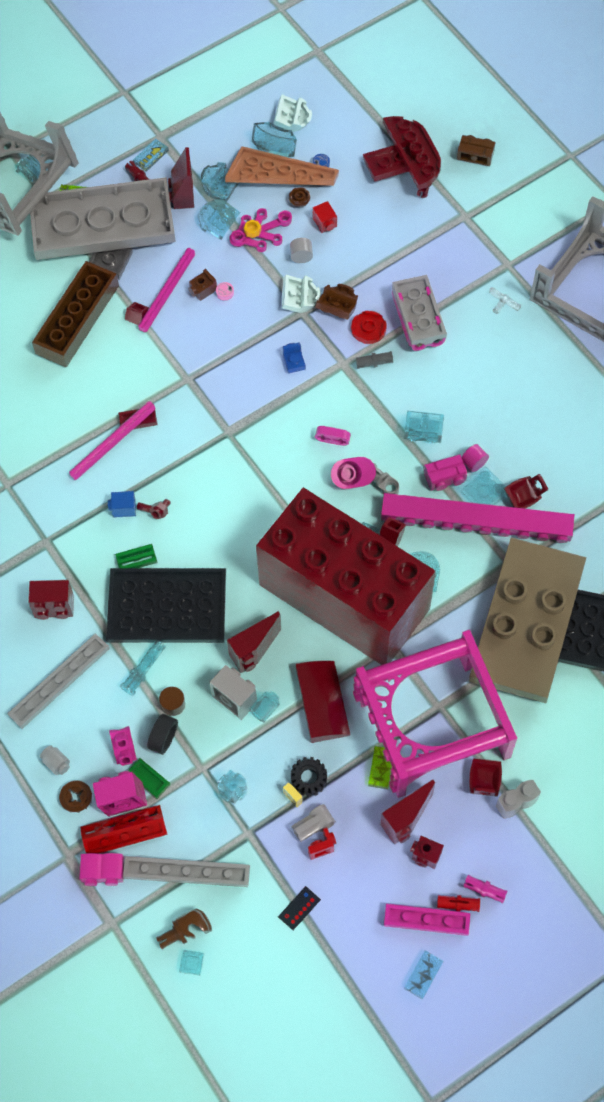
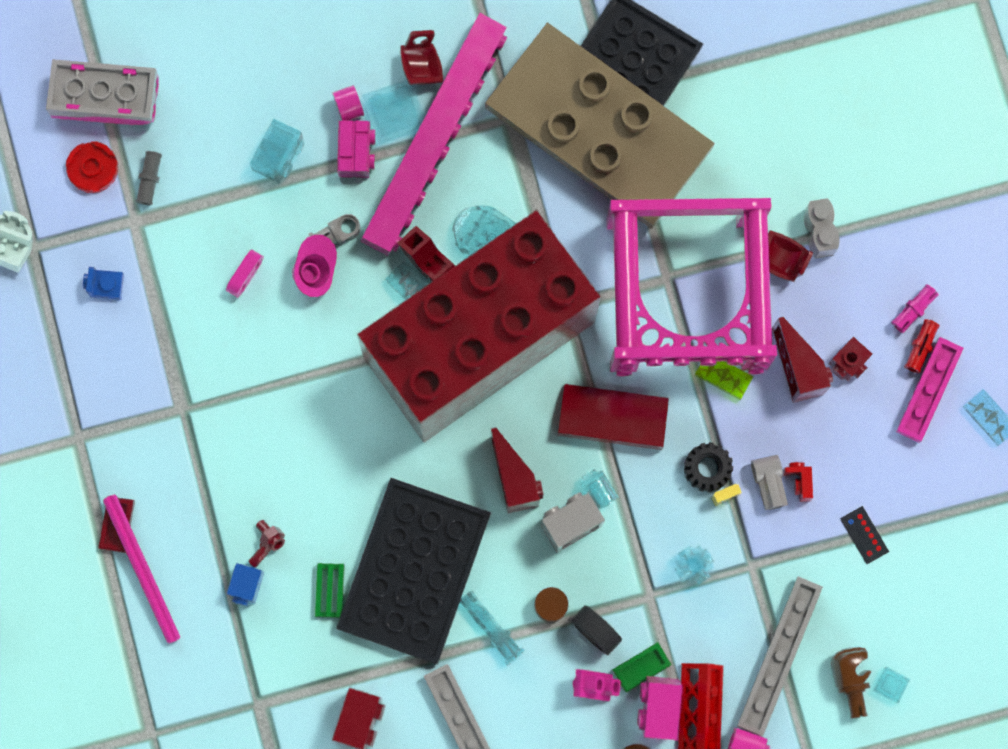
camera: 75 degrees left, 15 degrees up
reddish brown slope [315,284,358,320] -> none

